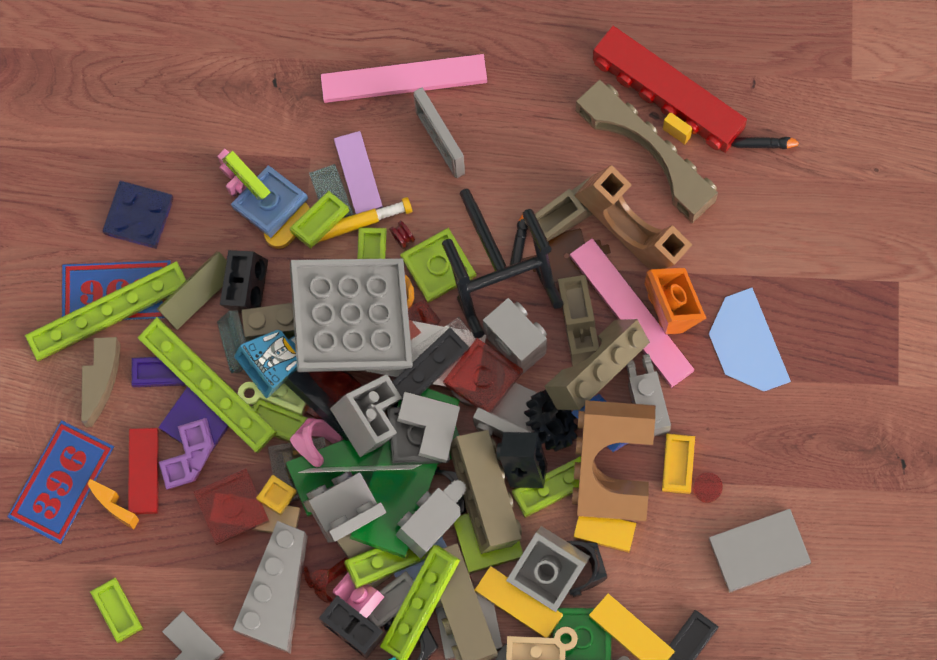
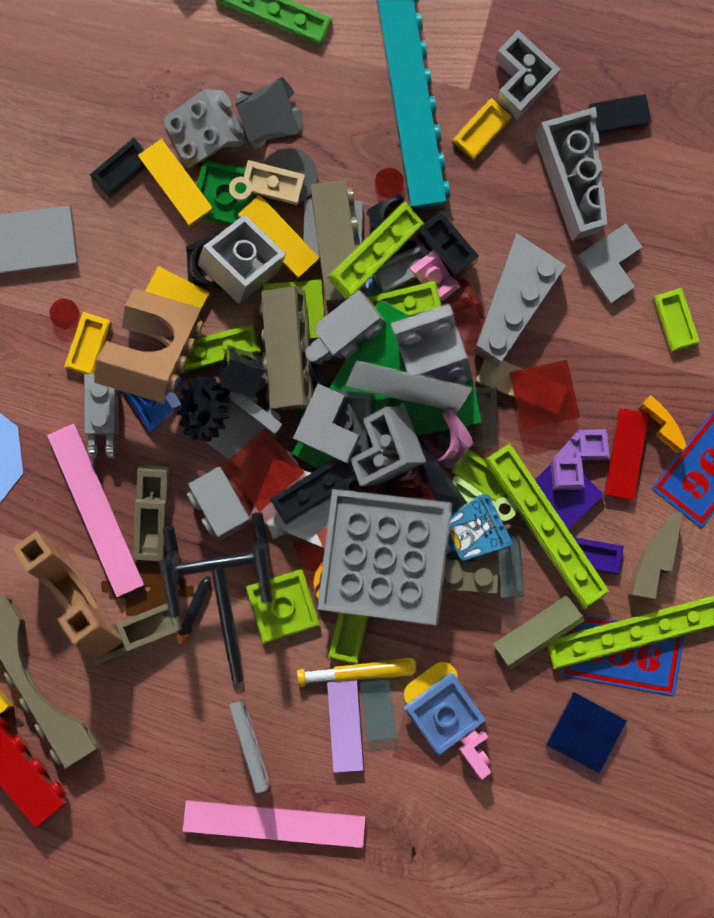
camera: 175 degrees left, 10 degrees up
black brick [220,250,268,313] -> none
lime tile [222,151,271,200] -> none
yellow tile [256,474,297,516] -> none
lime tile [290,191,349,249] -> none
dark red bush [389,221,415,249] -> none
dark tan arch [544,319,650,410] -> none
orange slope [644,268,706,335] -> none

